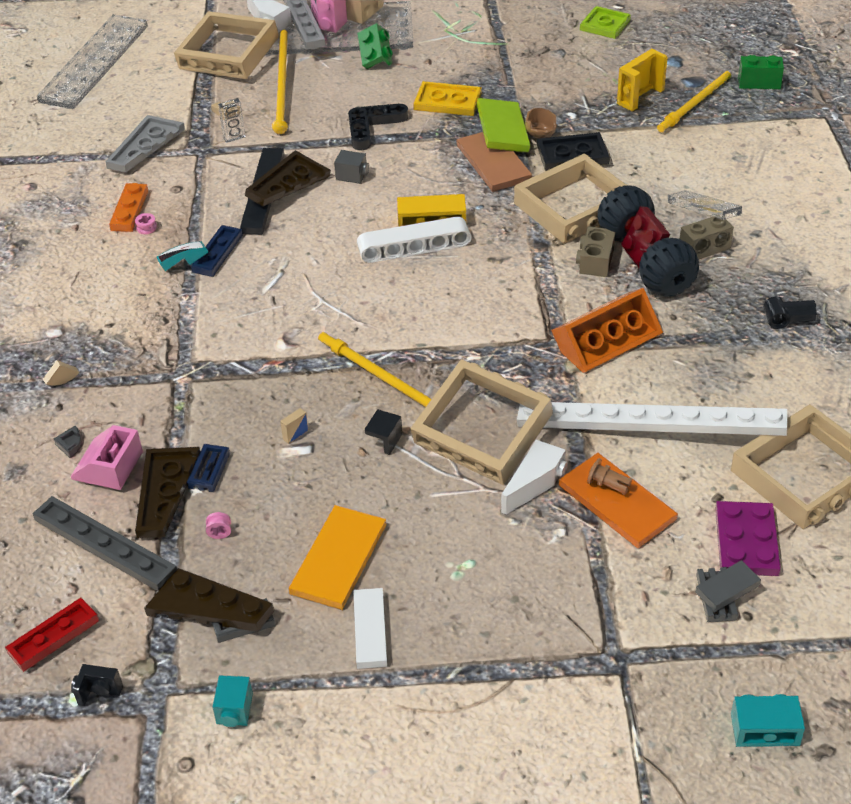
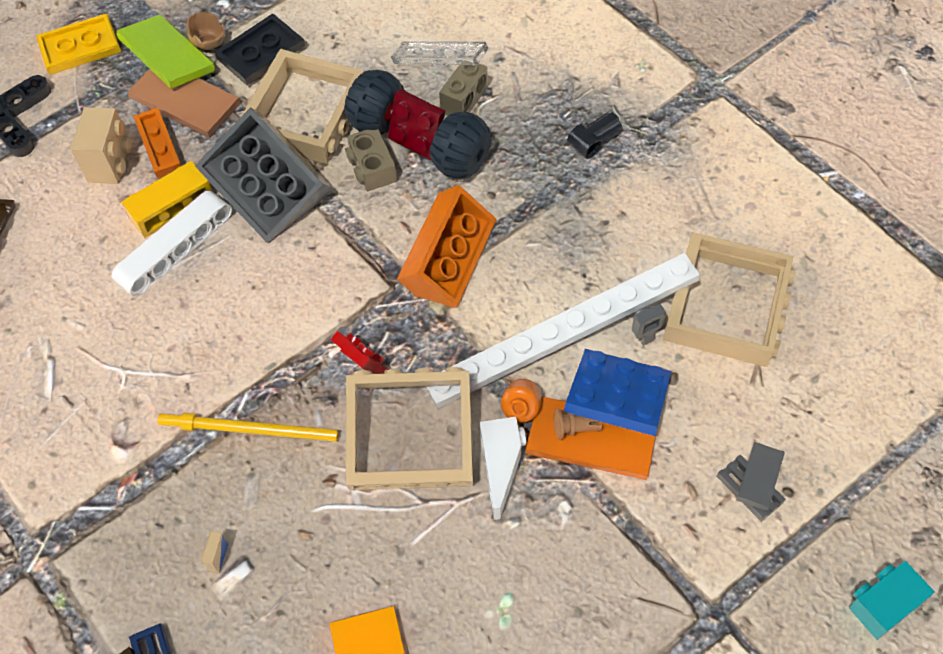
camera: 35 degrees left, 15 degrees up
dark grey brick [334,150,369,184] -> none
black panel [365,409,402,455] -> none
magenta plate [715,501,780,576] -> none
none -> tan brick [71,107,132,184]
none -> orange plate [133,107,181,179]
none -> dark grey slope [195,107,333,243]
none -> red plate [330,331,389,374]
none -> orange head [501,379,542,423]
none -> blue plate [564,349,672,436]
none -> dark grey plate [631,303,666,346]

